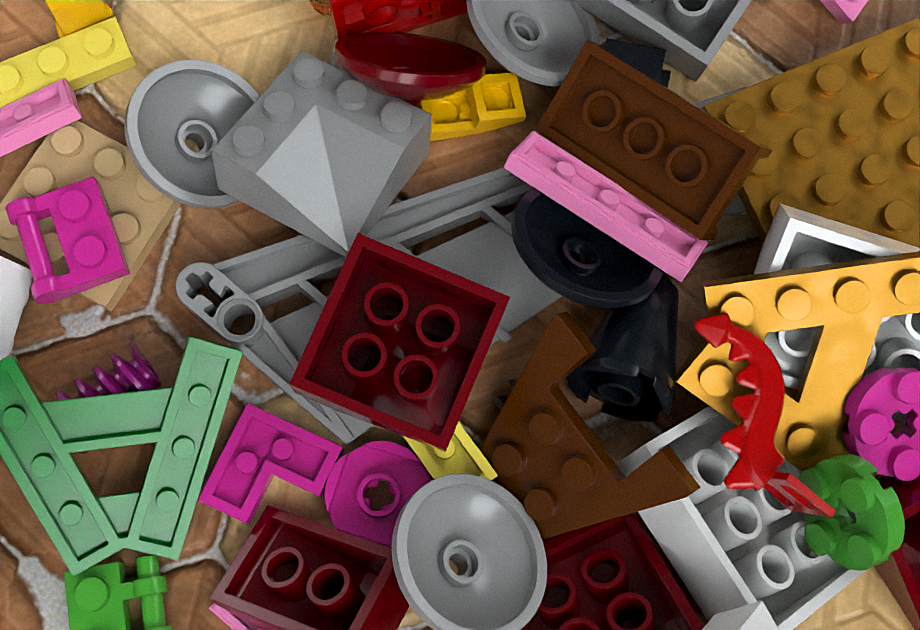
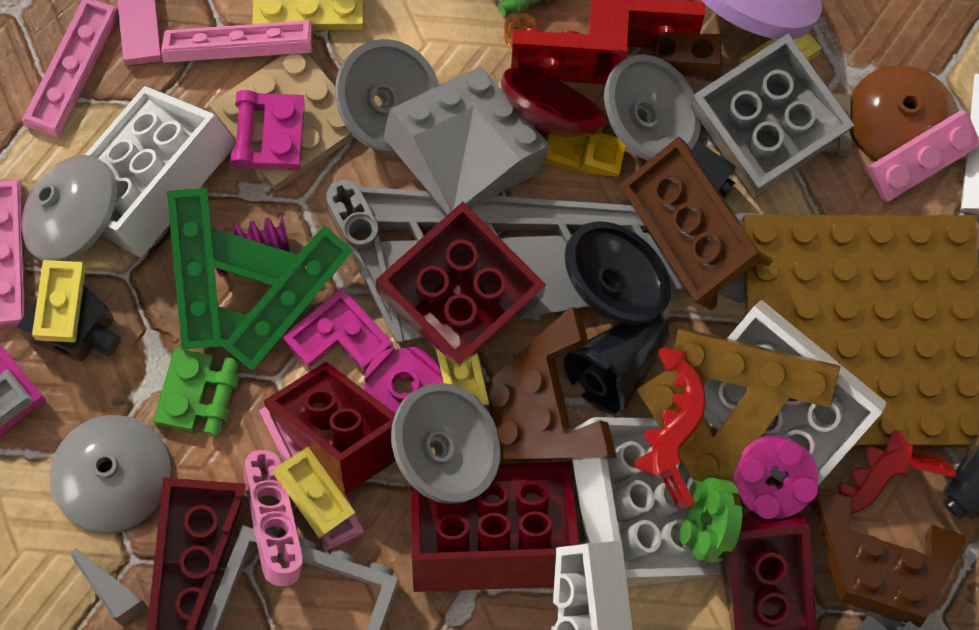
camera: 20 degrees right, 5 degrees down
bright pink tile [504,131,708,283] -> none

